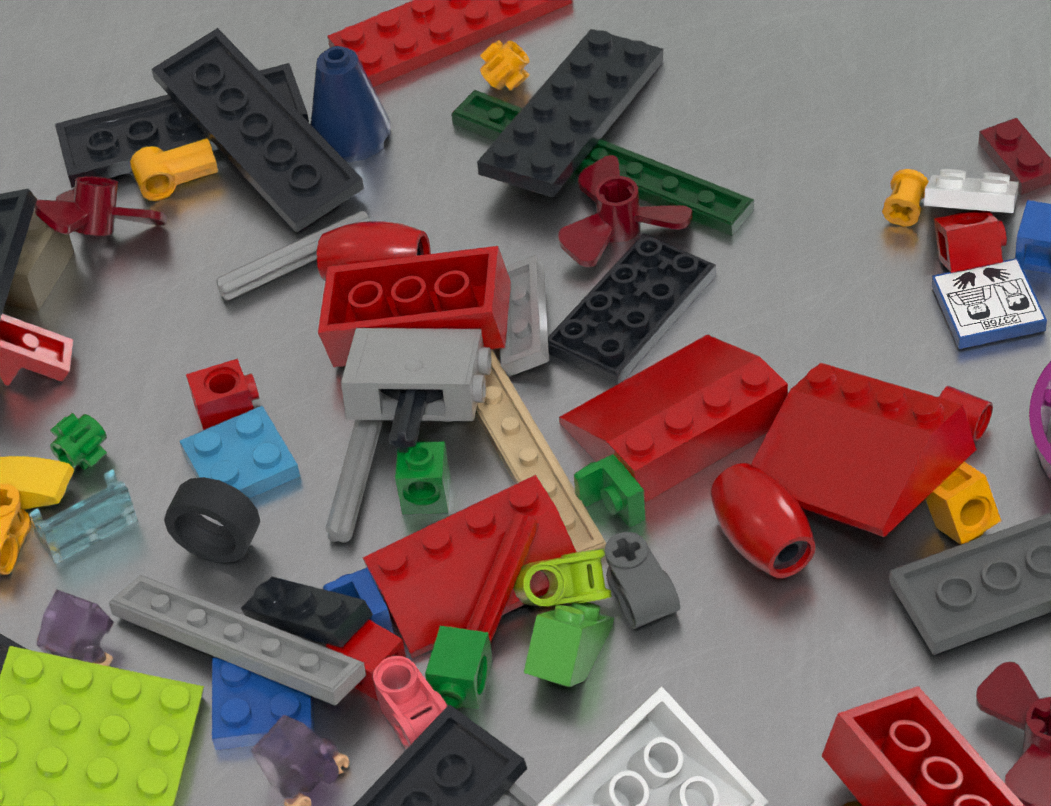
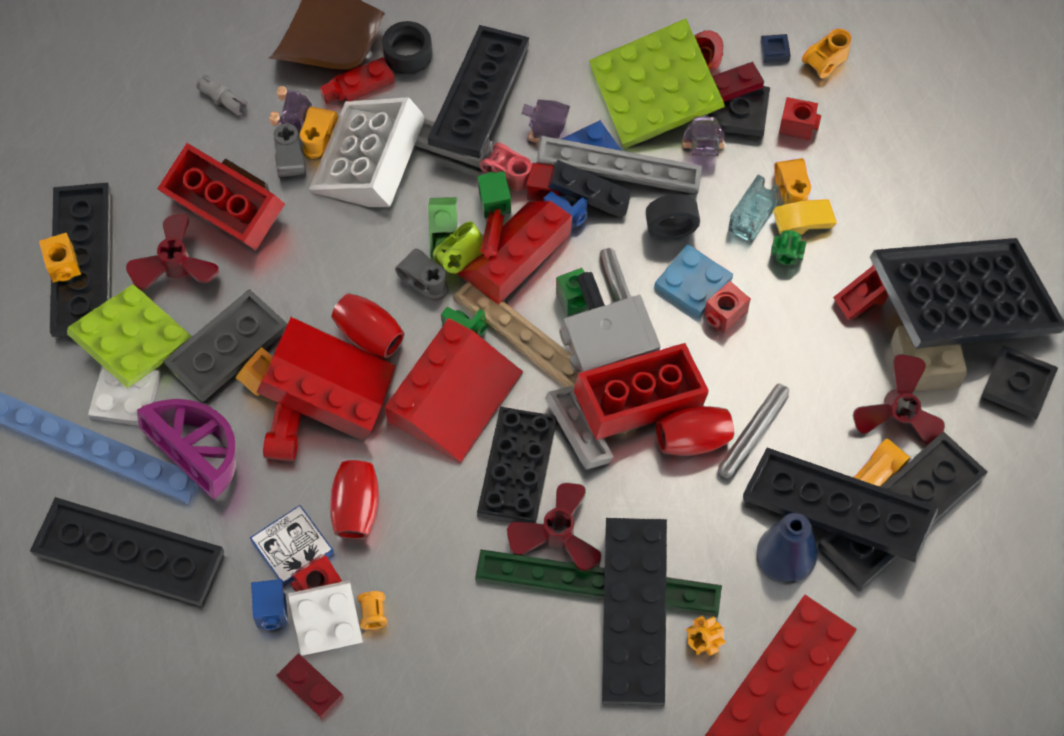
camera: 150 degrees right, 15 degrees up
none -> red piece [330,460,379,539]

